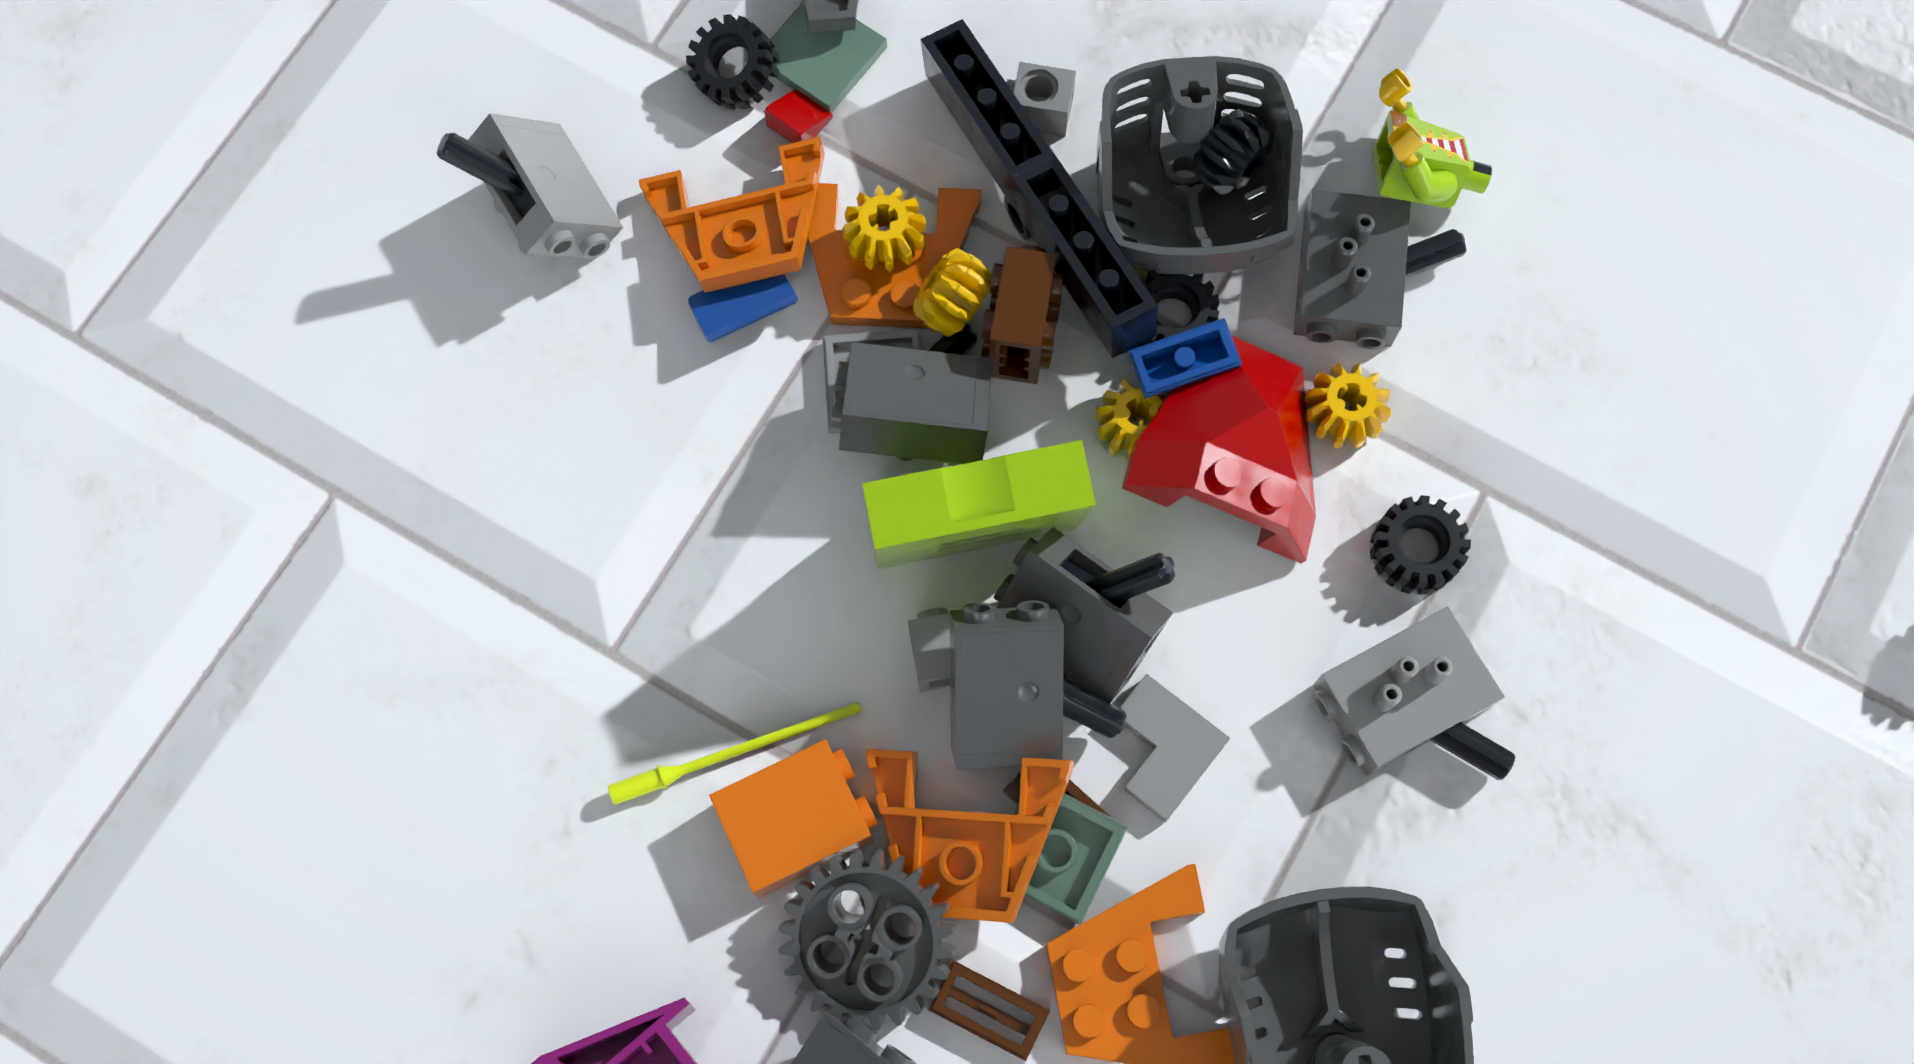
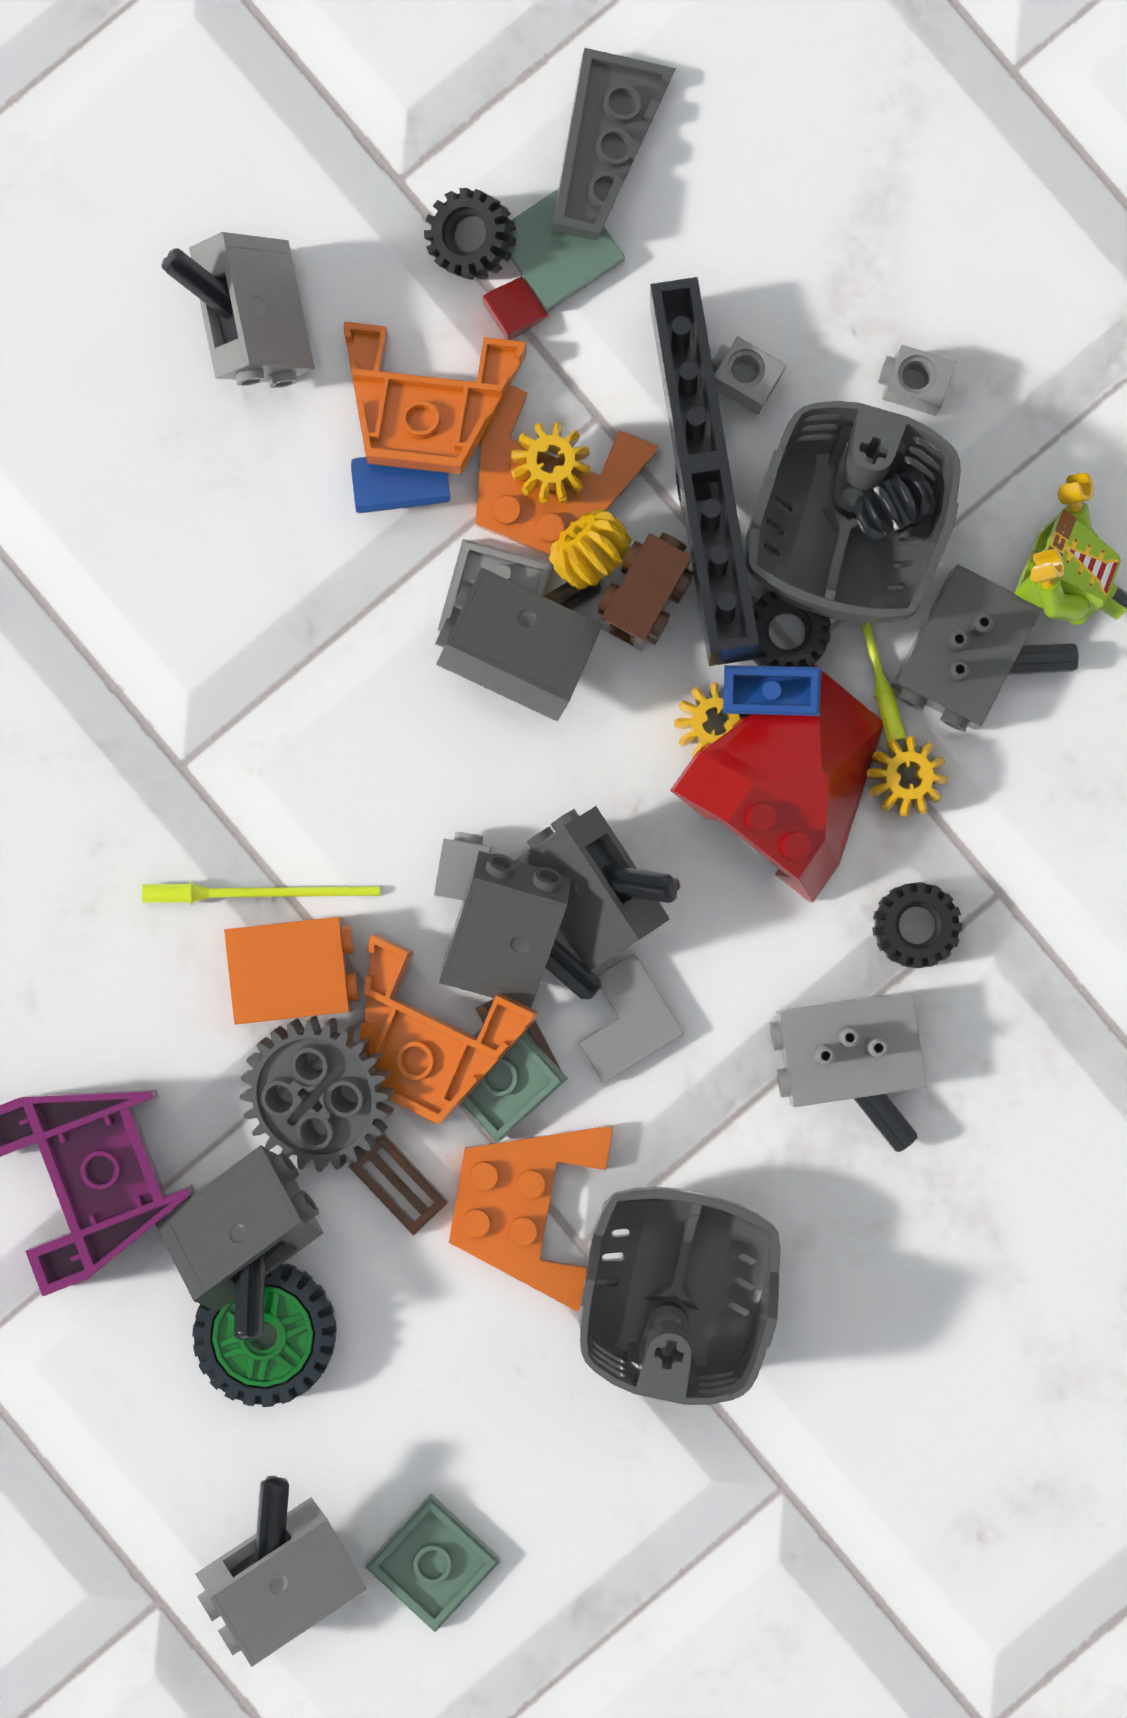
camera: 15 degrees right, 15 degrees up
lime tile [862,440,1096,569] -> none
none -> neon yellow piece [861,623,906,741]
none -> light grey brick [878,345,956,416]

